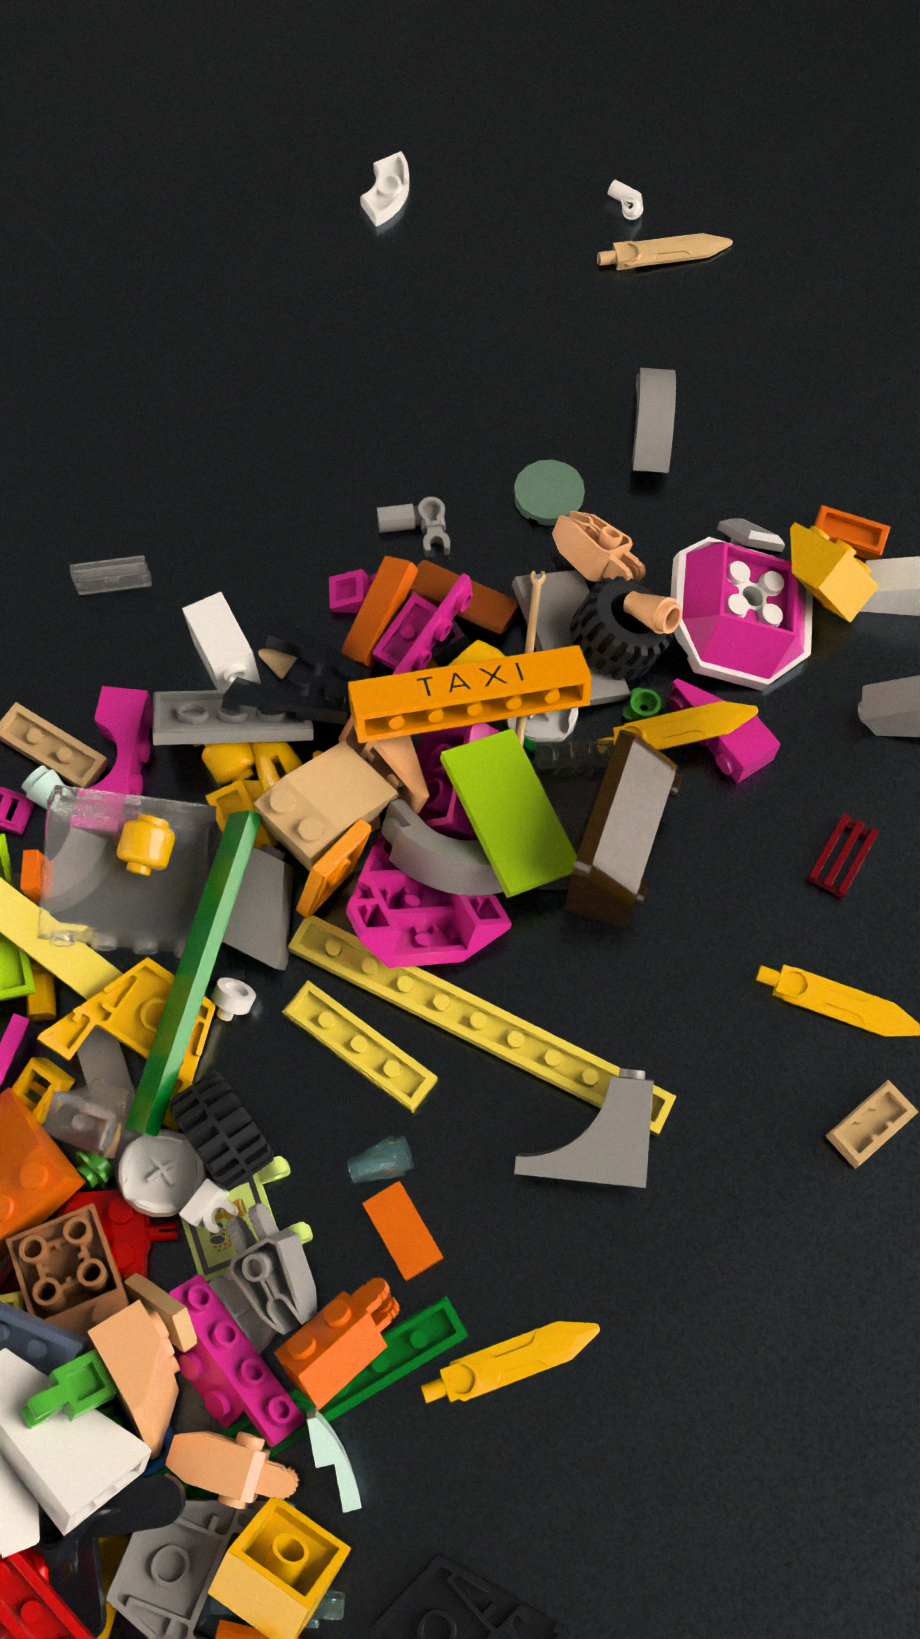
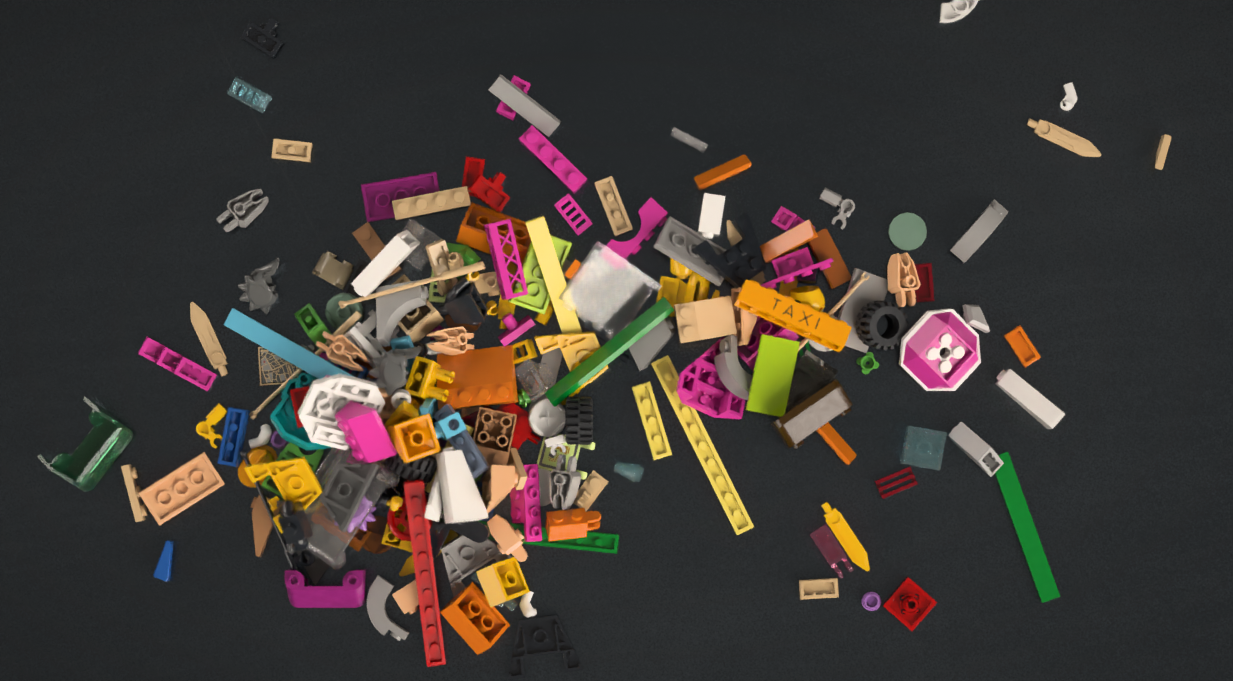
camera: 35 degrees right, 20 degrees up
bright green plate [20,1348,119,1429] -> none
light aqua cone [21,765,75,822] -> none
yellow head [116,814,175,877] -> none
white tile [211,977,256,1021] -> none
light orange tile [296,818,372,919] -> none
light aqua slope [306,1408,362,1513] -> none
orange tile [362,1181,443,1282] -> none
yellow piece [420,1321,600,1404] -> none
light grey arch [514,1068,654,1188] -> none
yellow piece [596,701,758,754] -> none
light nougat cone [623,591,682,634] -> none
dark pink slope [668,678,781,784] -> none
yellow slope [790,522,879,622] -> none
none -> white arm [519,591,537,618]
none -> tan plate [574,470,609,512]
none -> orange slope [694,154,752,190]
none -> clear pink hinge [809,524,853,579]
none -> orange slope [816,422,857,465]
none -> clear light blue container [900,426,947,470]
none -> dark red tile [915,263,934,303]
none -> tan tile [1155,134,1172,170]

